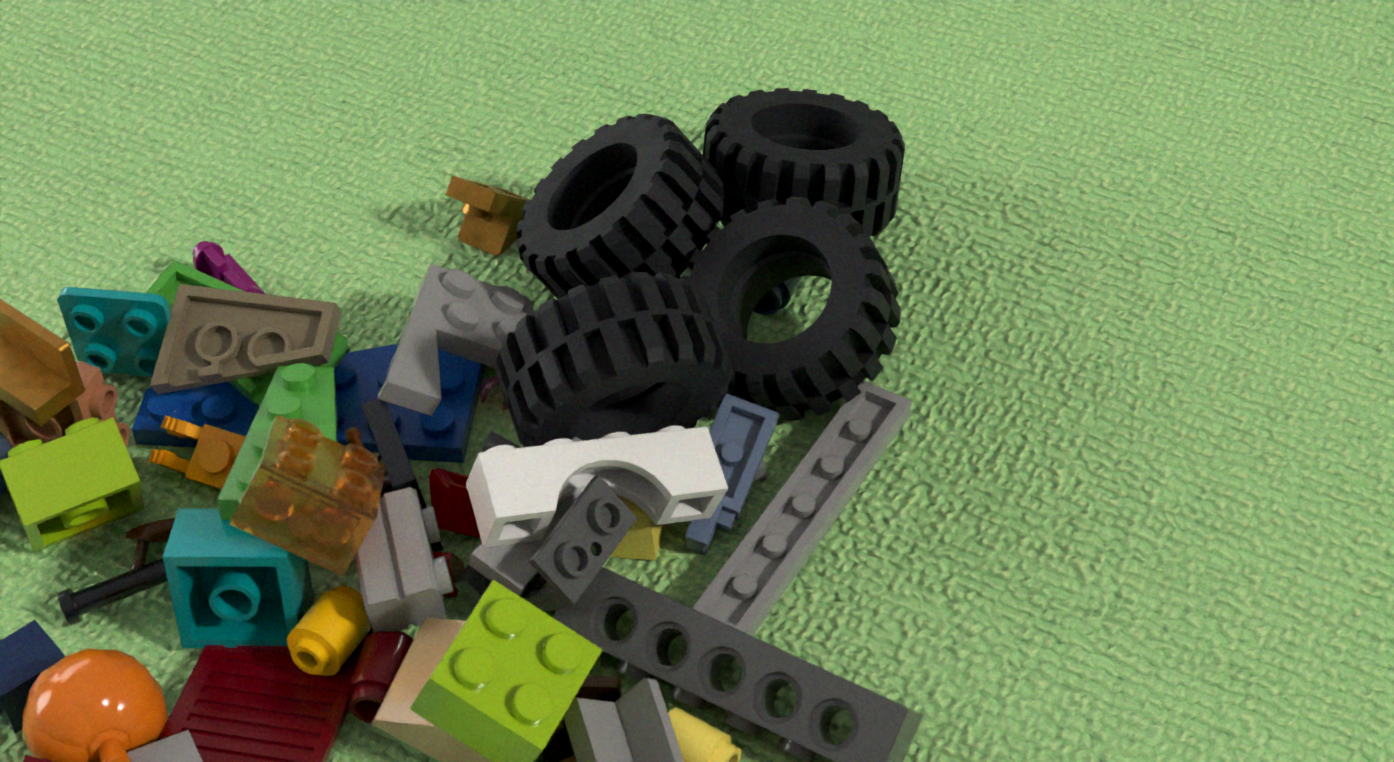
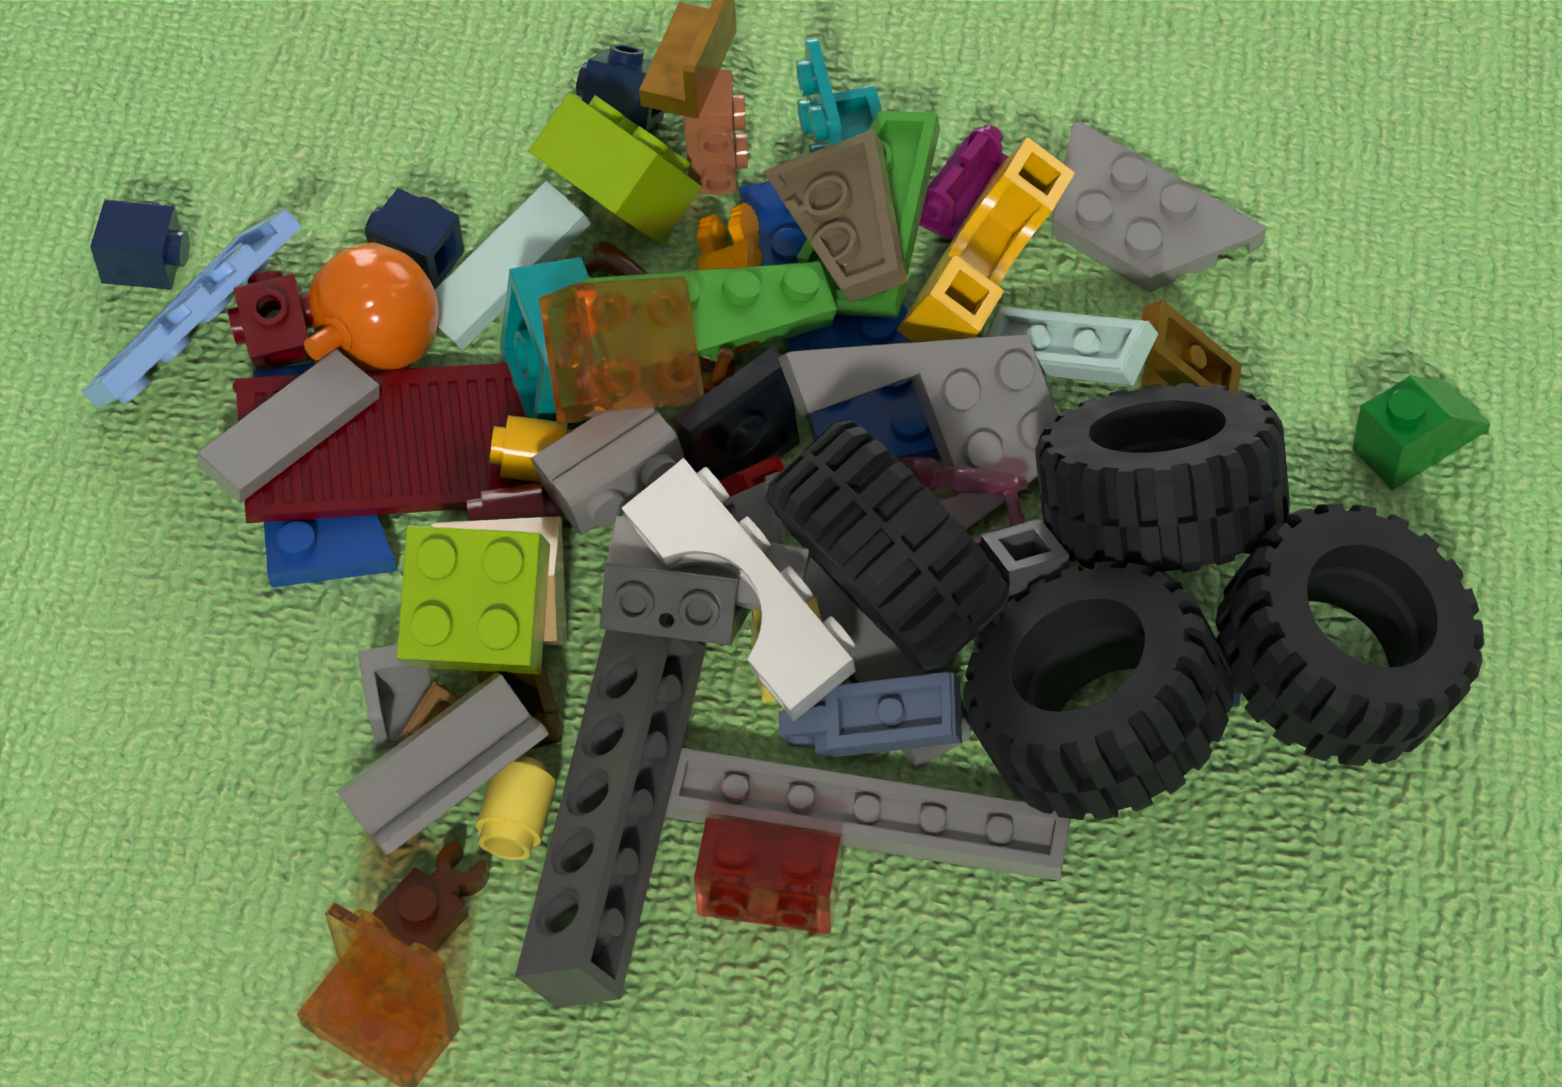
camera: 70 degrees right, 10 degrees up
none -> light aqua tile [435,180,591,351]
none -> clear red brick [694,818,842,934]
none -> yellow arch [897,137,1075,342]
none -> light aqua tile [986,306,1159,386]
none -> light grey wing [1051,120,1266,292]
none -> green slope [1352,375,1490,491]

